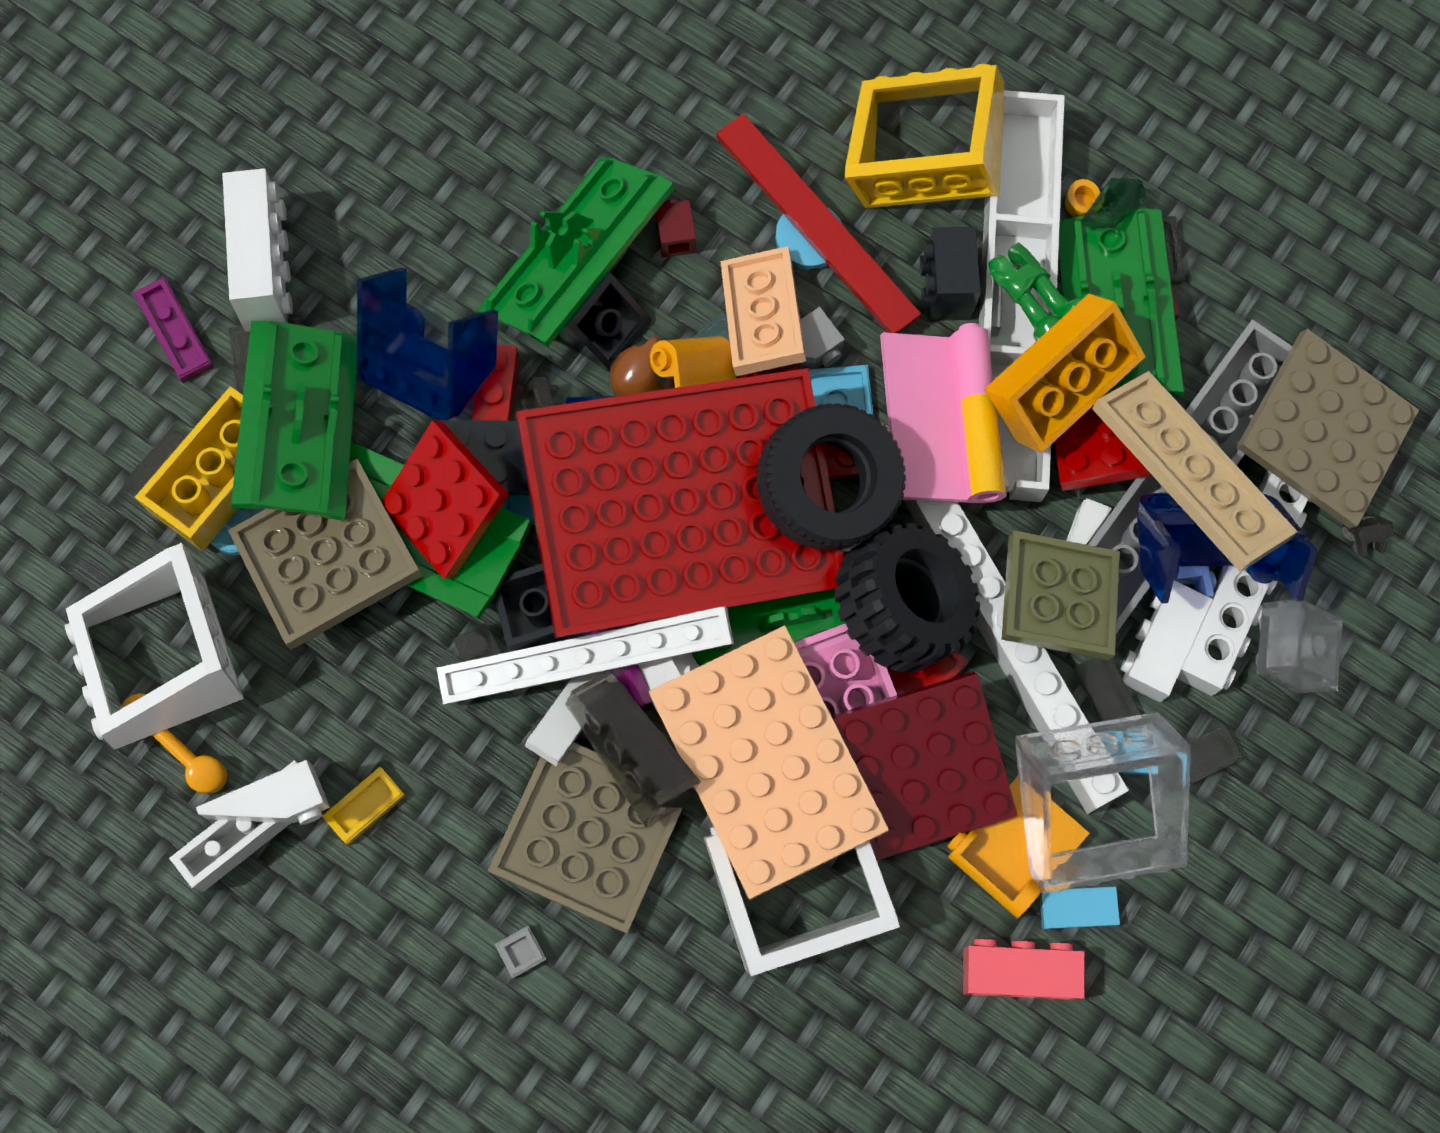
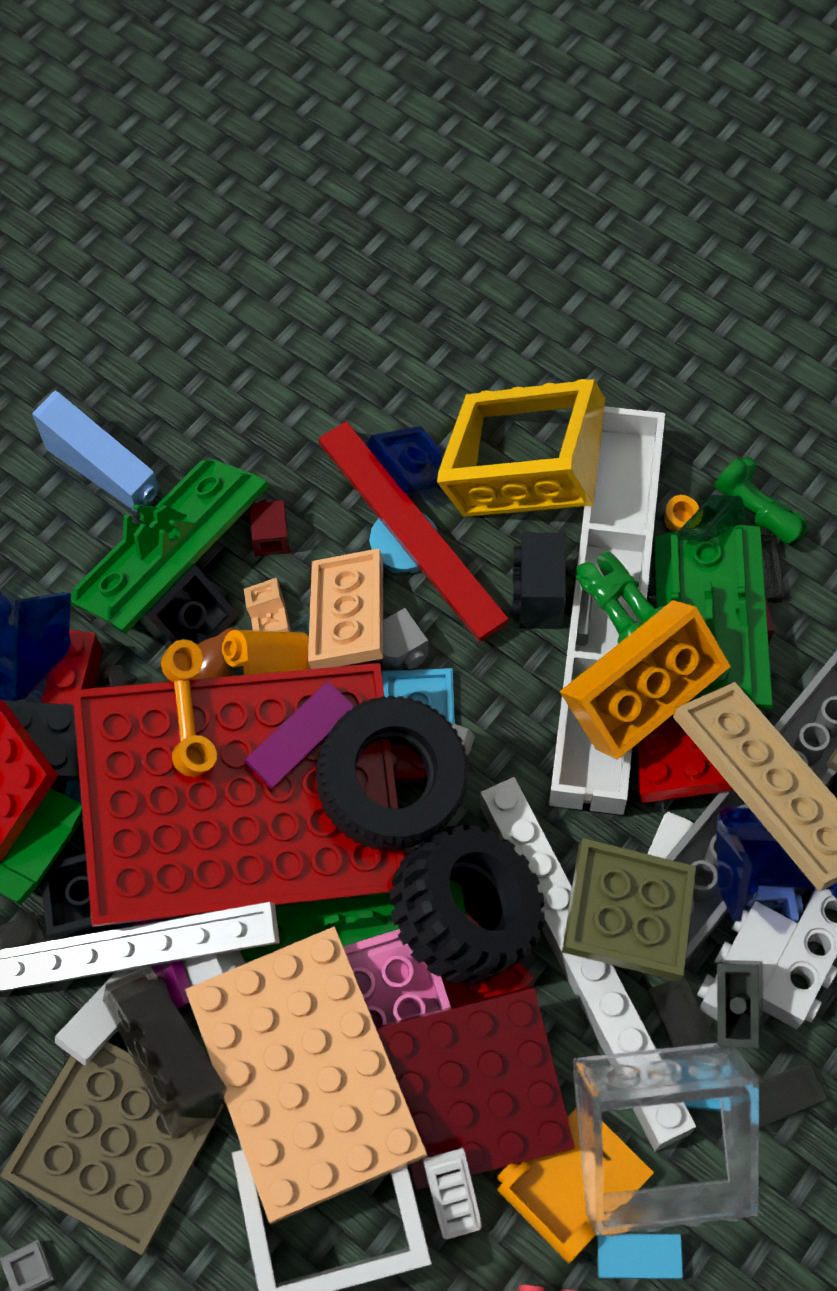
camera: 10 degrees right, 10 degrees down
bright pink door [880,323,1007,503] -> none
none -> light blue slope [32,390,159,512]
none -> light orange piece [161,639,217,777]
none -> light nougat slope [244,577,291,632]
none -> magenta tile [245,681,354,789]
none -> clear blue plate [367,426,444,493]
none -> white slope [423,1148,482,1239]
none -> green piece [714,456,808,544]
none -> pearl dark grey slope [717,960,763,1048]

